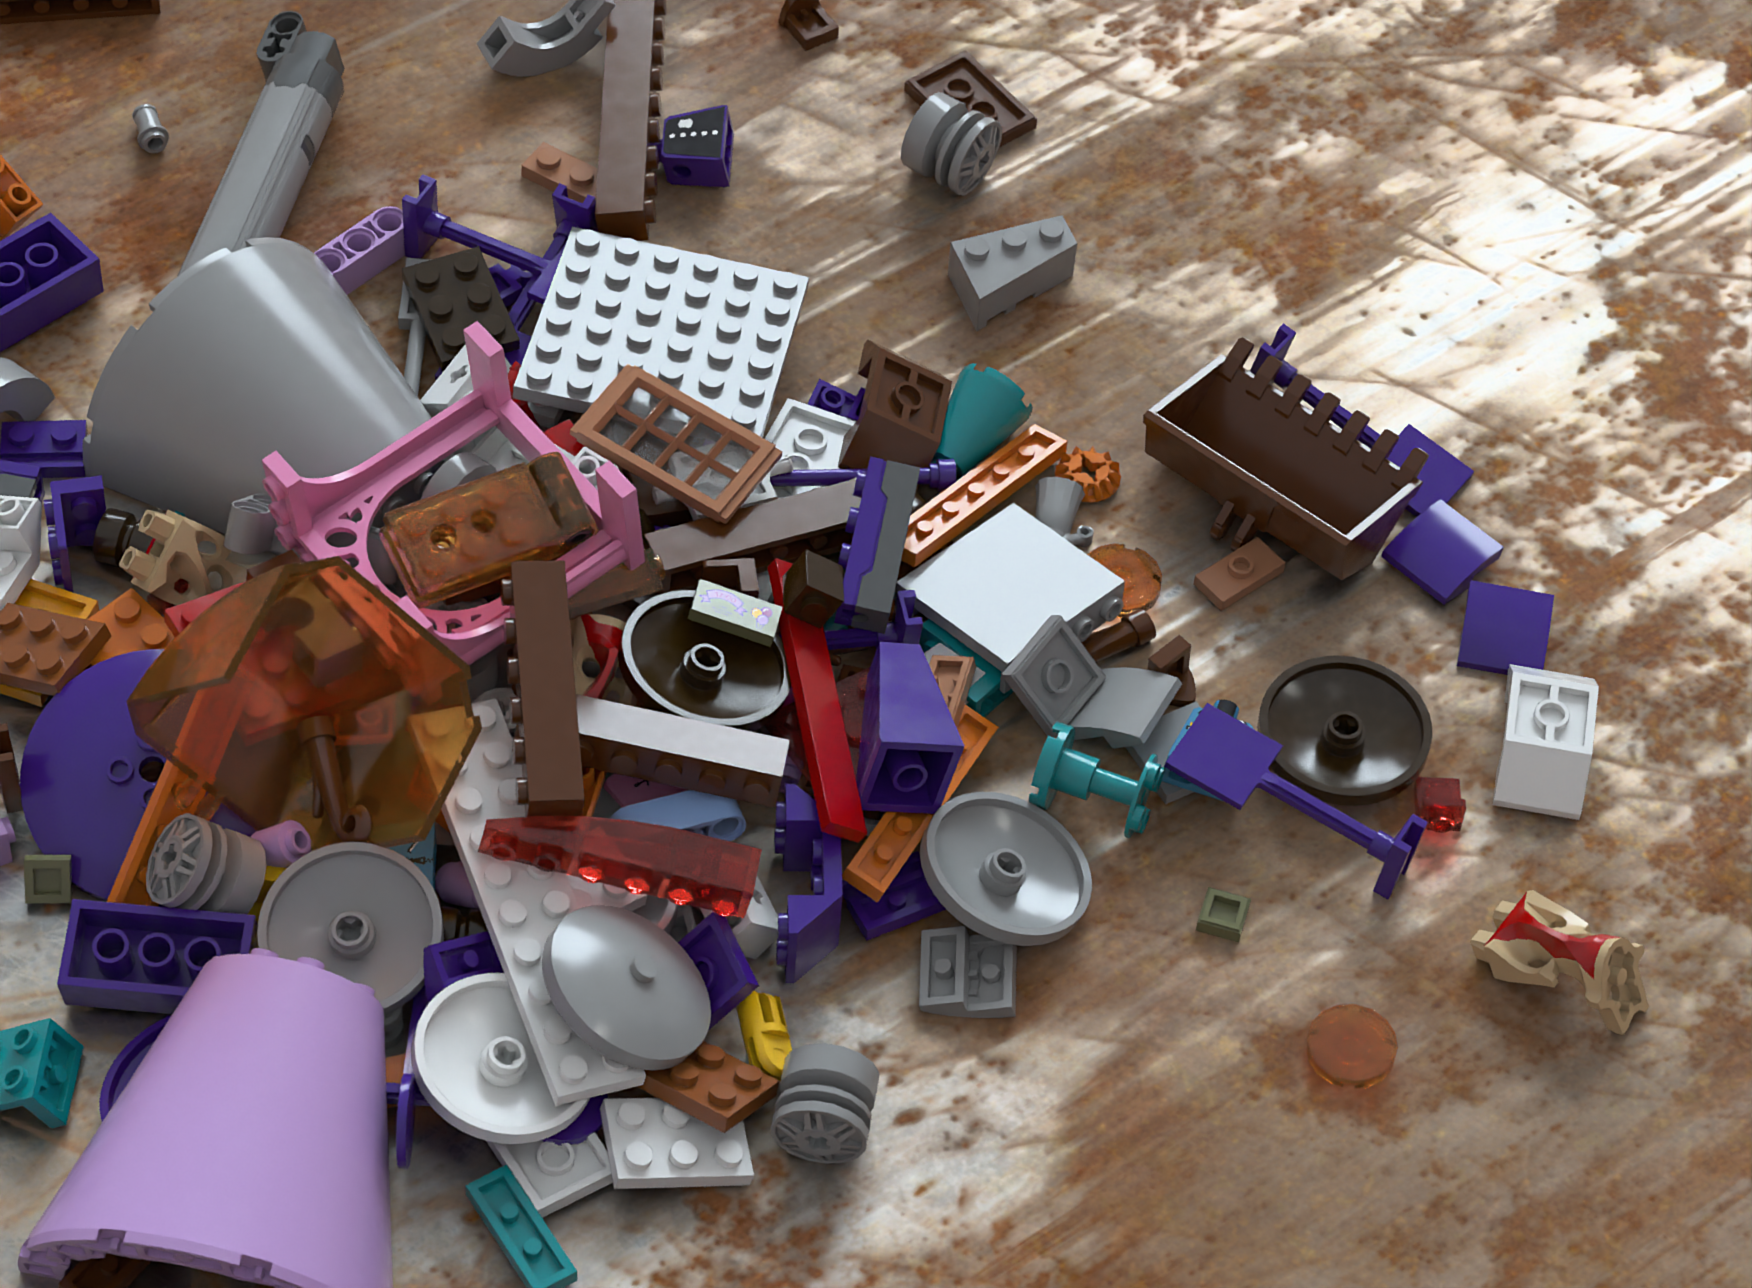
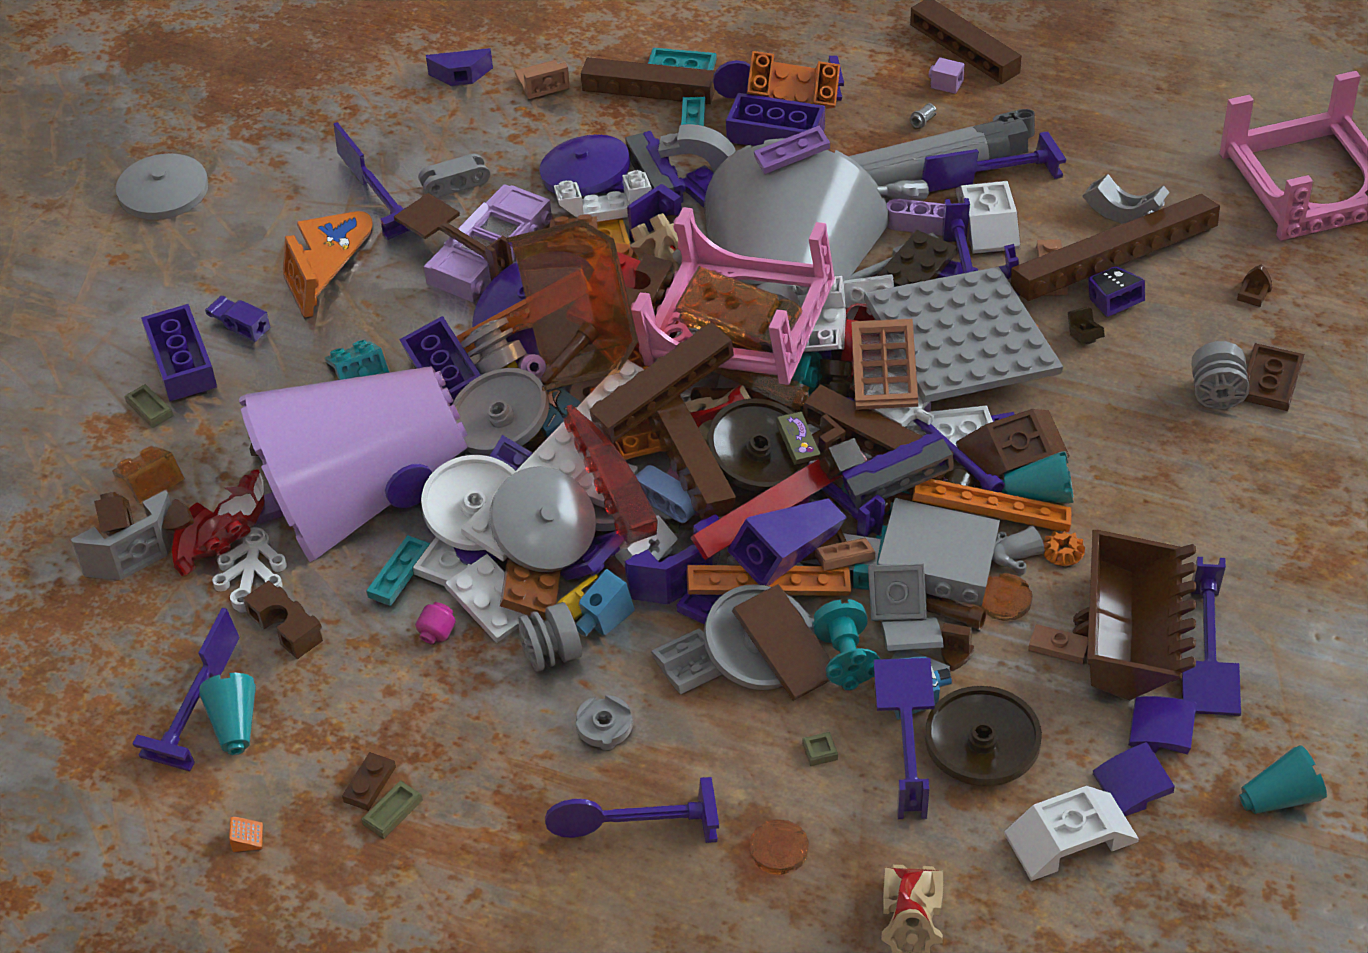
camera: 65 degrees right, 5 degrees down
olive tile [24,855,73,903] -> none
light grey wedge [948,215,1077,332] -> none
clear red bracket [1414,777,1466,833] -> none
none -> dark pink head [415,602,456,644]
none -> dark purple piece [545,777,719,843]
none -> dark azure torso [575,569,635,637]
none -> light grey plate [576,696,633,751]
none -> reddish brown tile [732,584,831,701]
none -> medium lavender plate [754,125,830,174]
none -> light grey piece [878,180,929,204]
none -> dark purple piece [922,132,1066,192]
none -> lavender brick [929,57,964,94]
none -> white slope [956,181,1020,254]
none -> dark brown bracket [1068,307,1105,344]
none -> teal cone [1239,745,1327,814]

